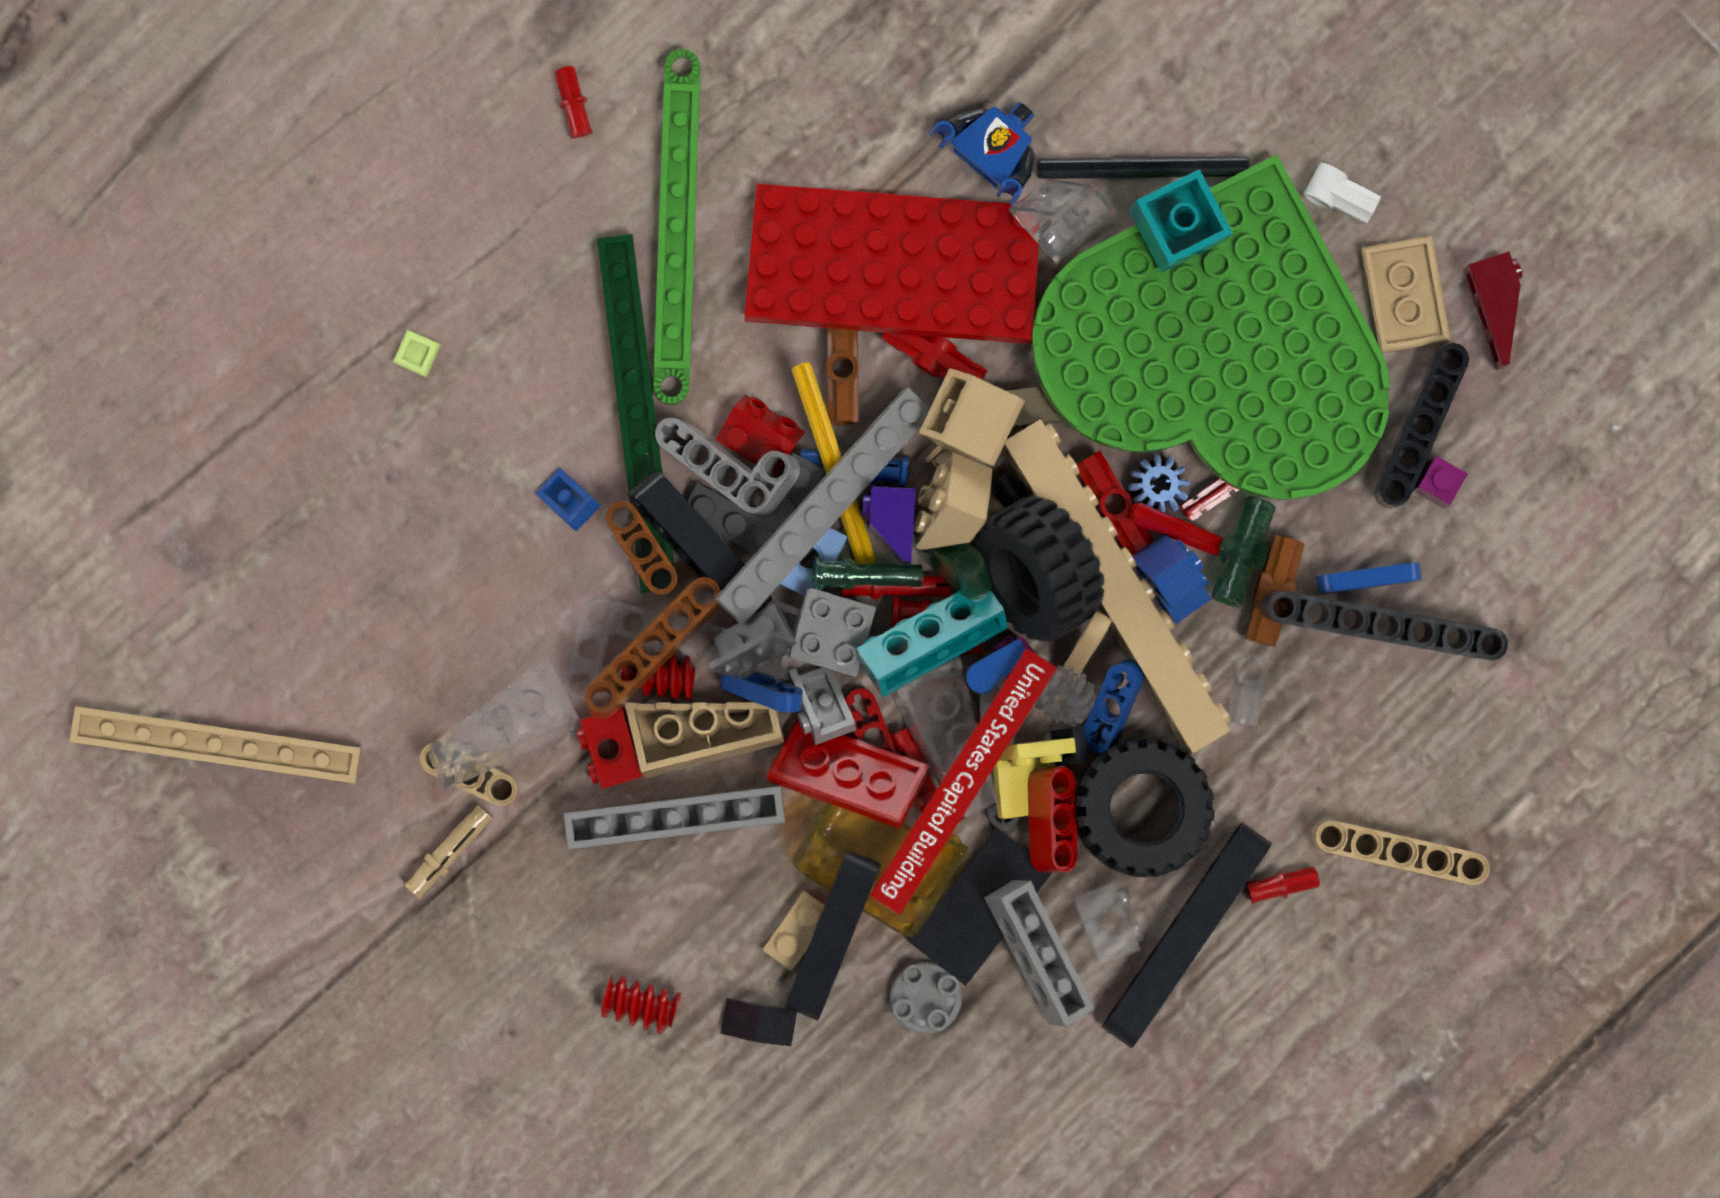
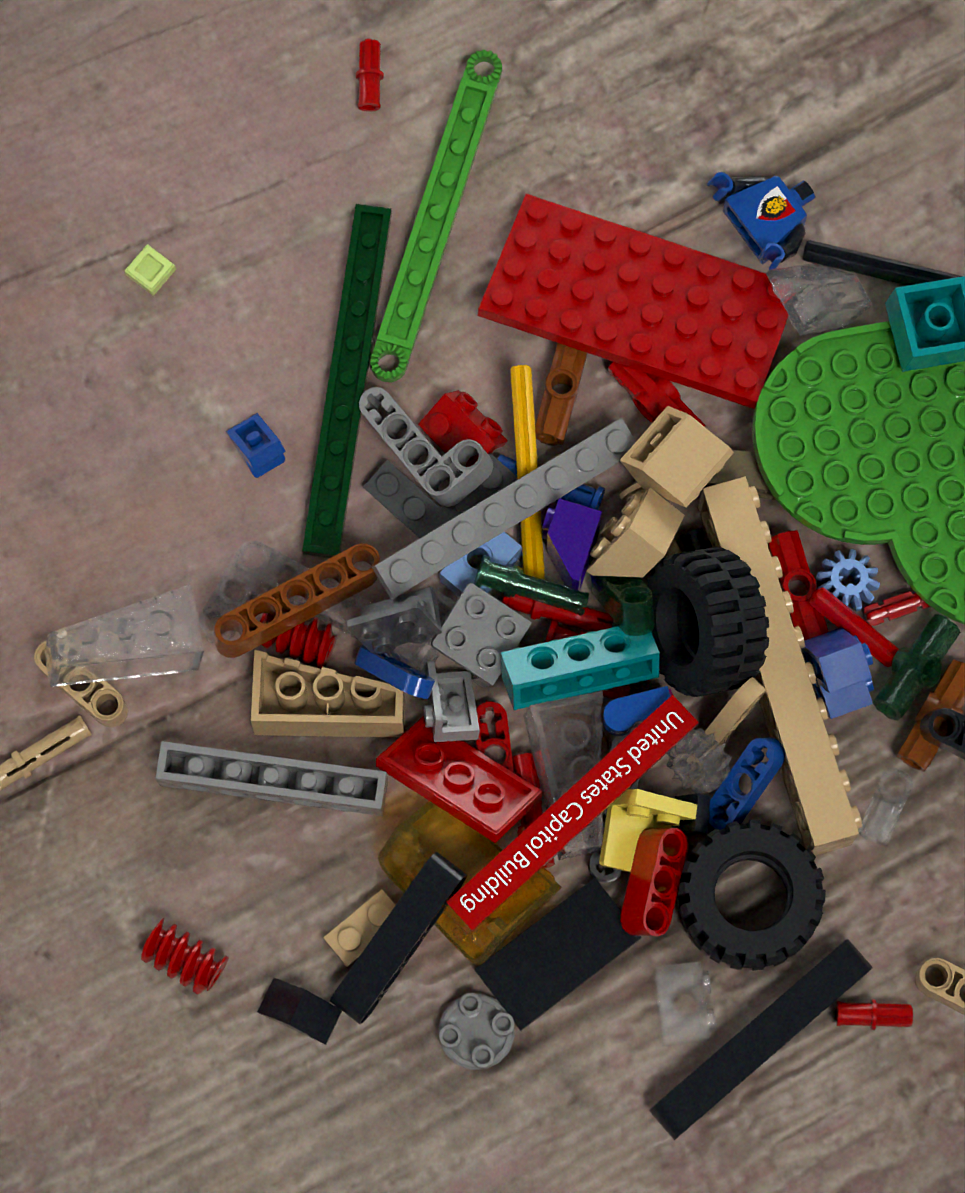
camera: 20 degrees right, 10 degrees down
red brick [576,707,644,789] -> none
dark orange beam [606,501,679,596] -> none
black beam [628,470,773,615] -> none
light grey brick [985,880,1095,1027] -> none

